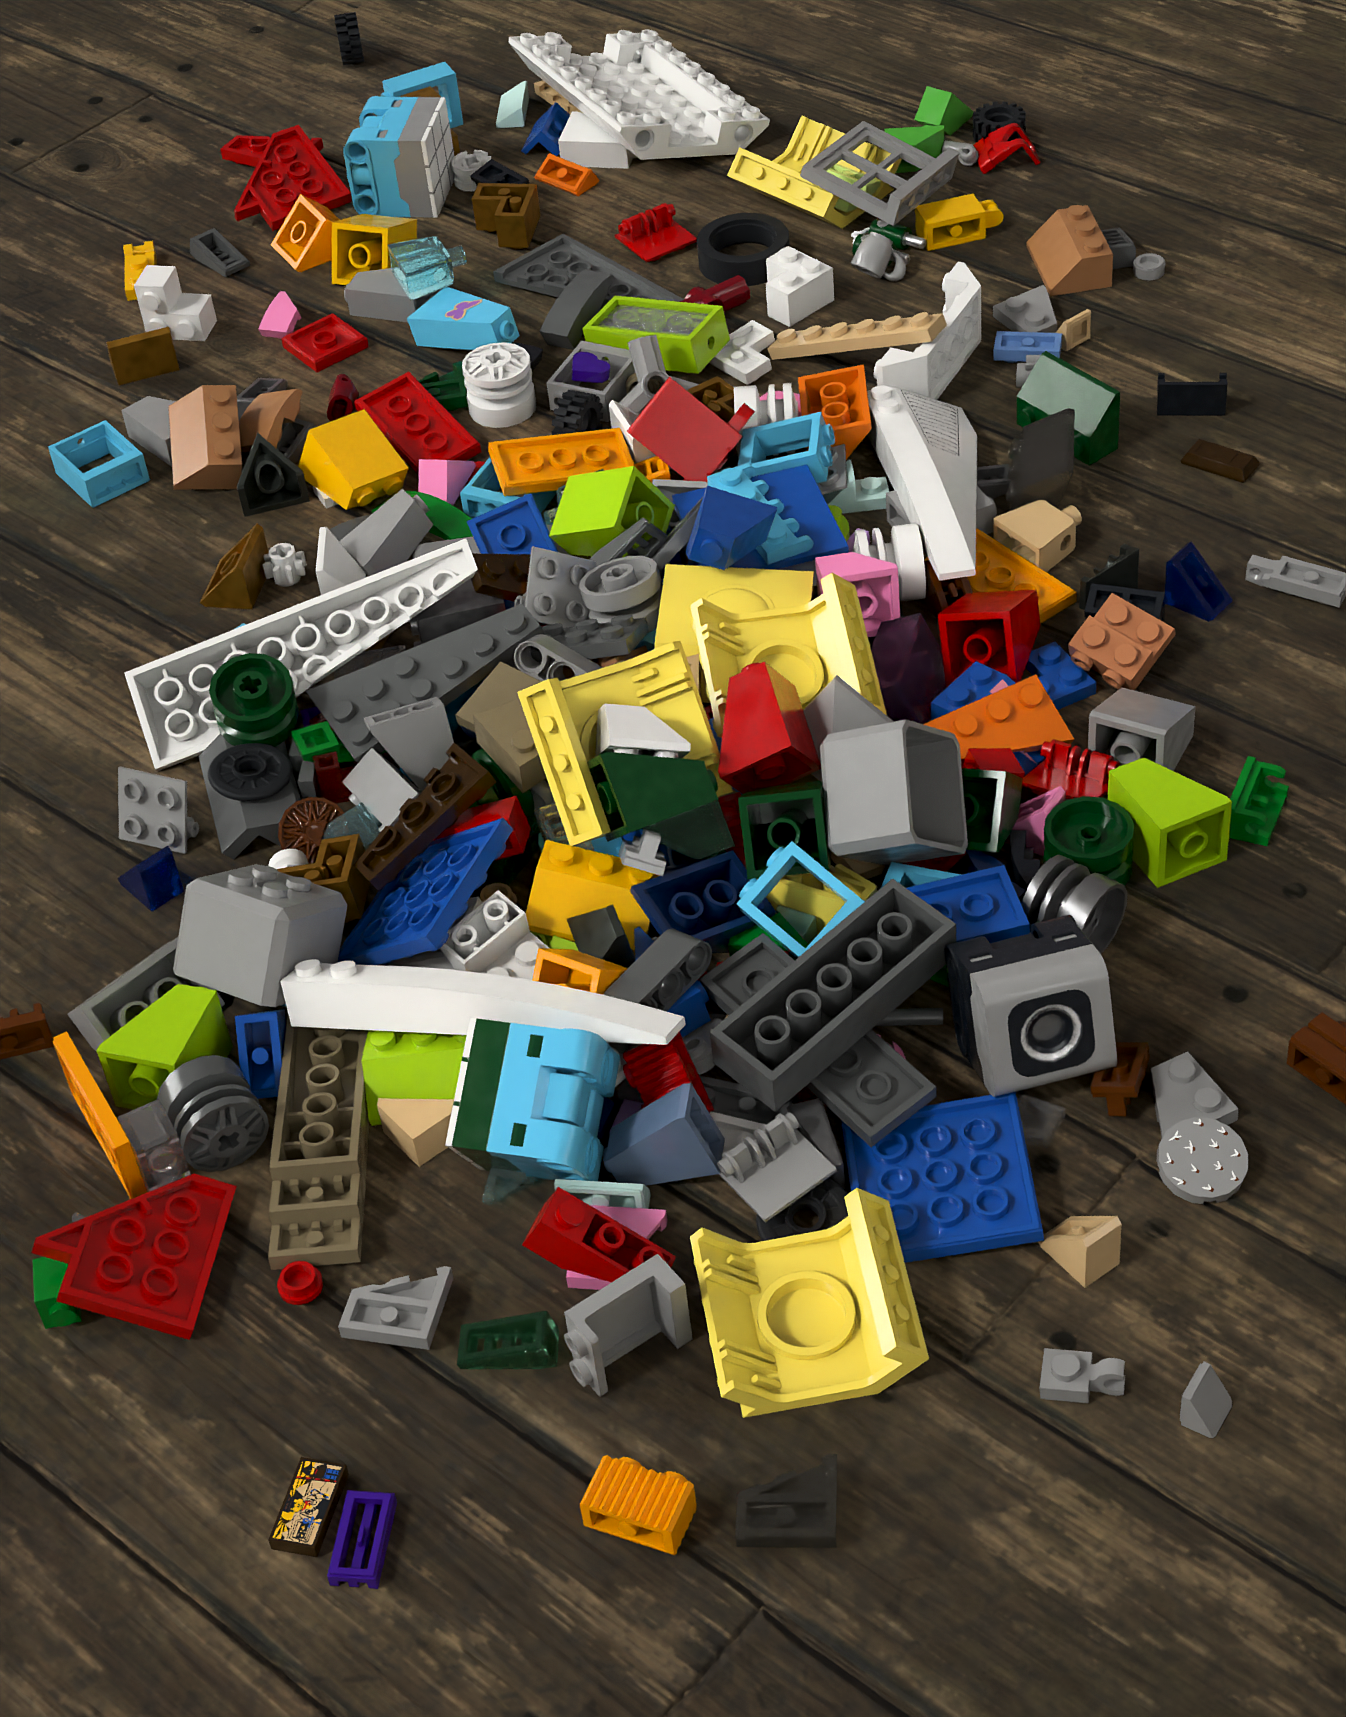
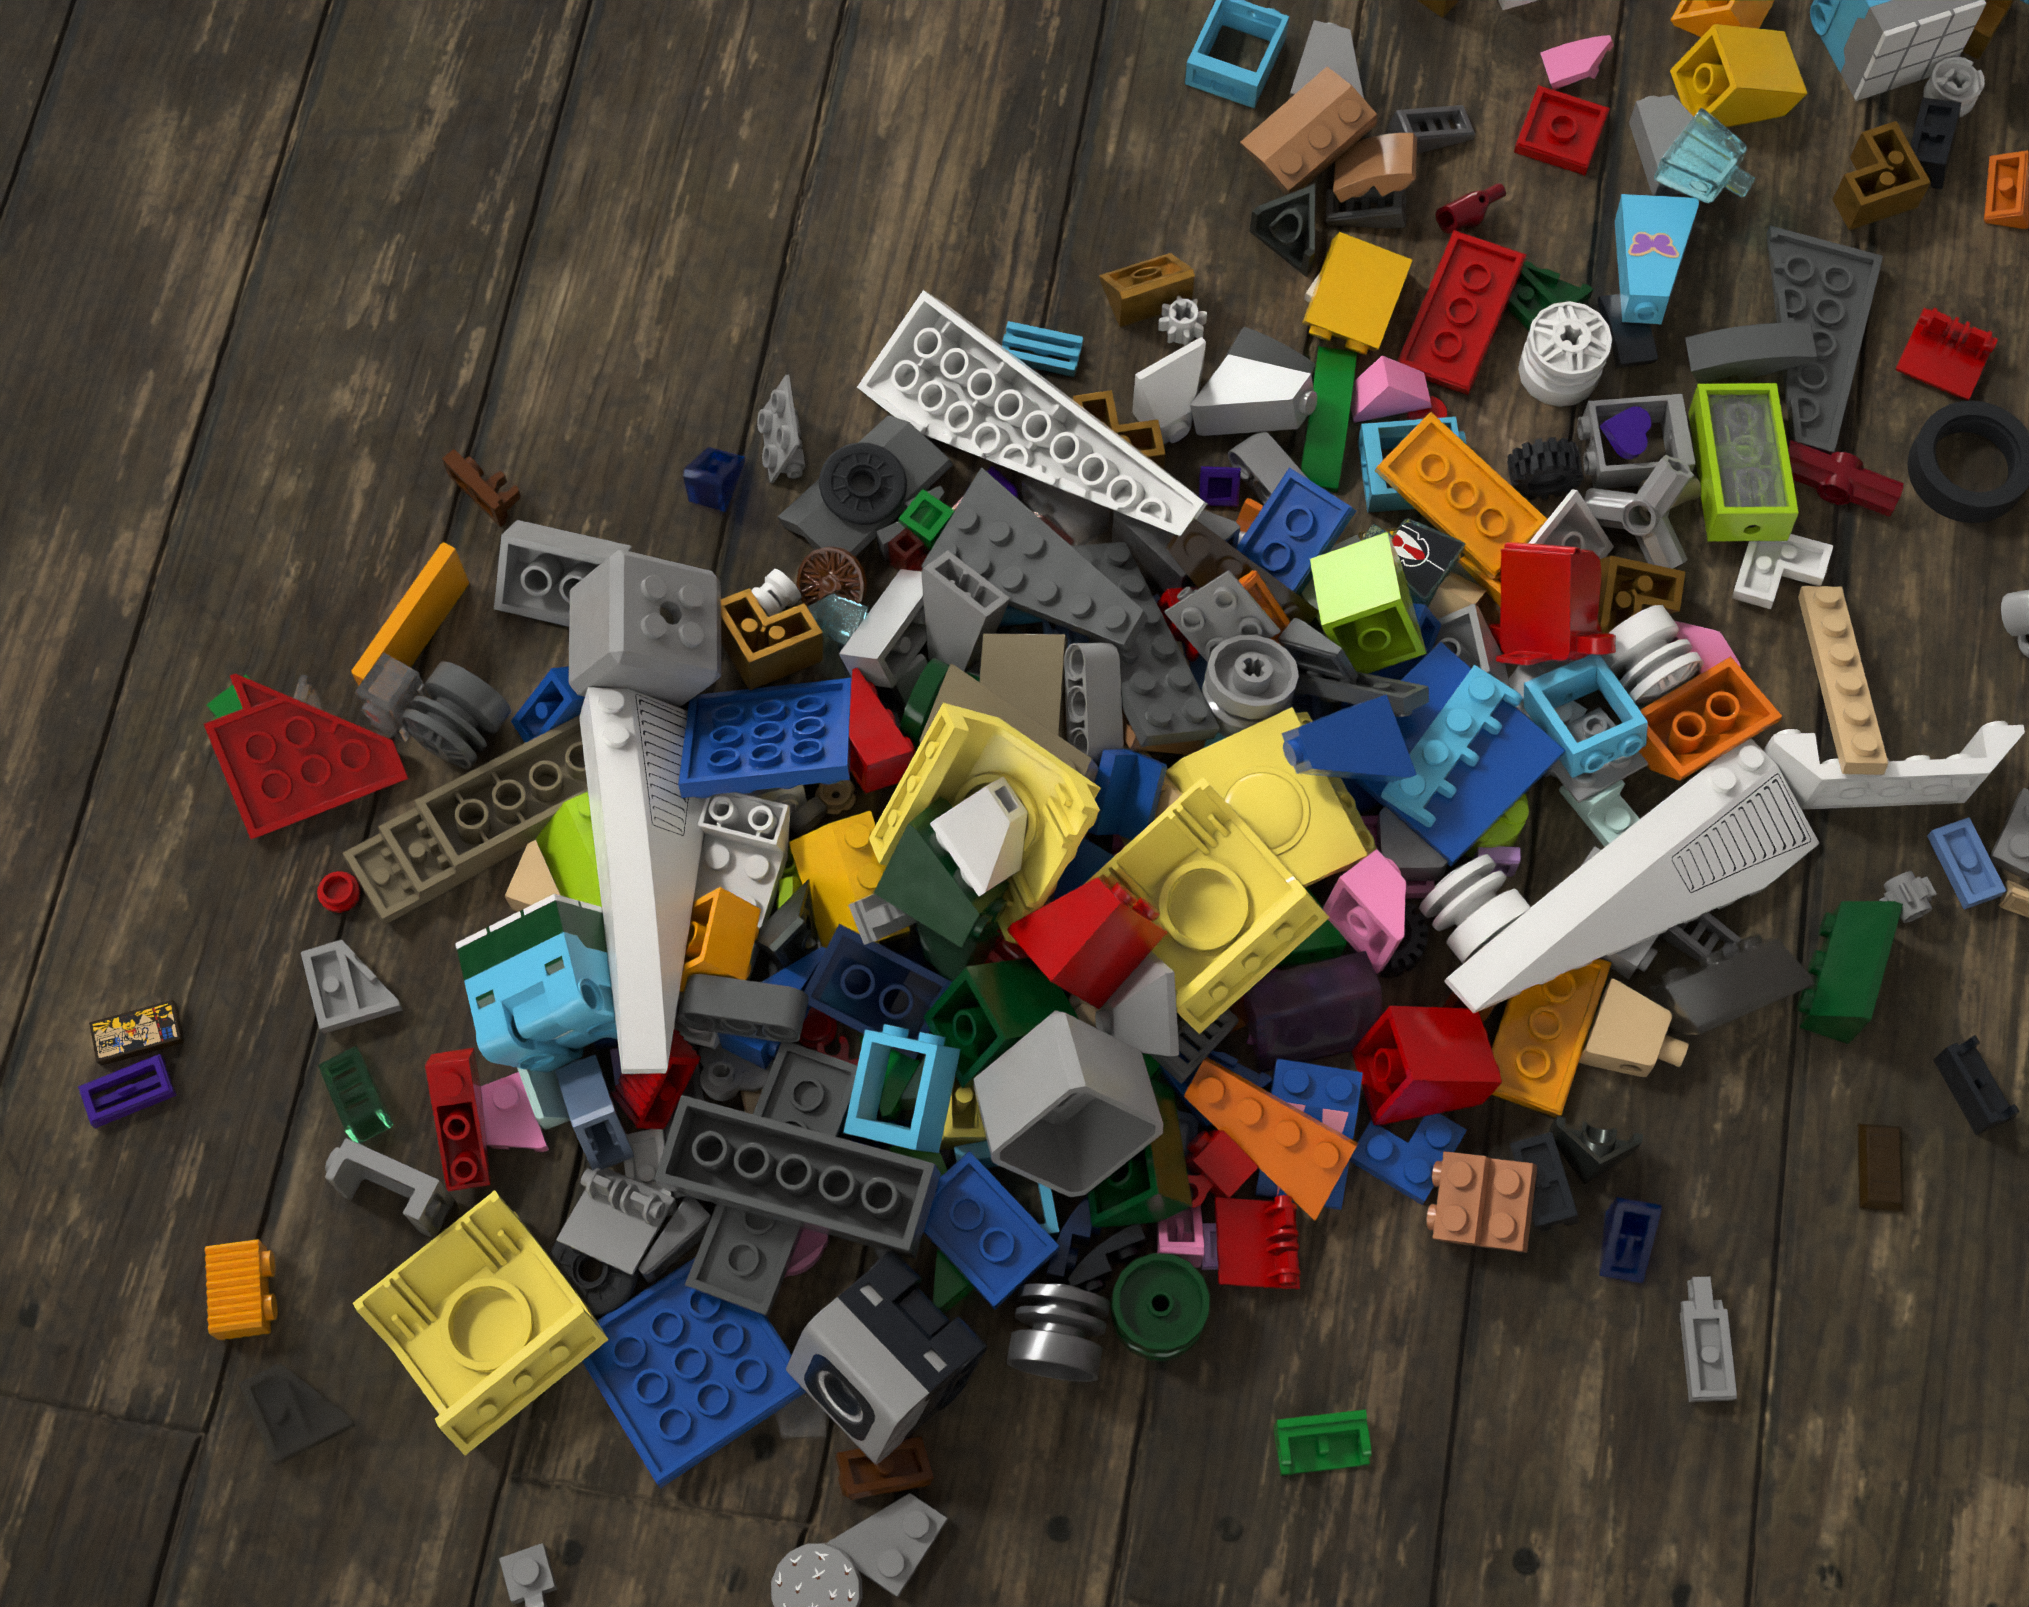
camera: 55 degrees right, 25 degrees up
lime slope [96,984,233,1115] -> none
dark green wheel [209,653,299,747] -> none
dark brown wing [354,743,497,891] -> none
white brick [766,246,834,327] -> none
tan slope [1038,1216,1122,1288] -> none
light grey slope [1088,687,1195,771] -> none
lime slope [1108,757,1232,888] -> none

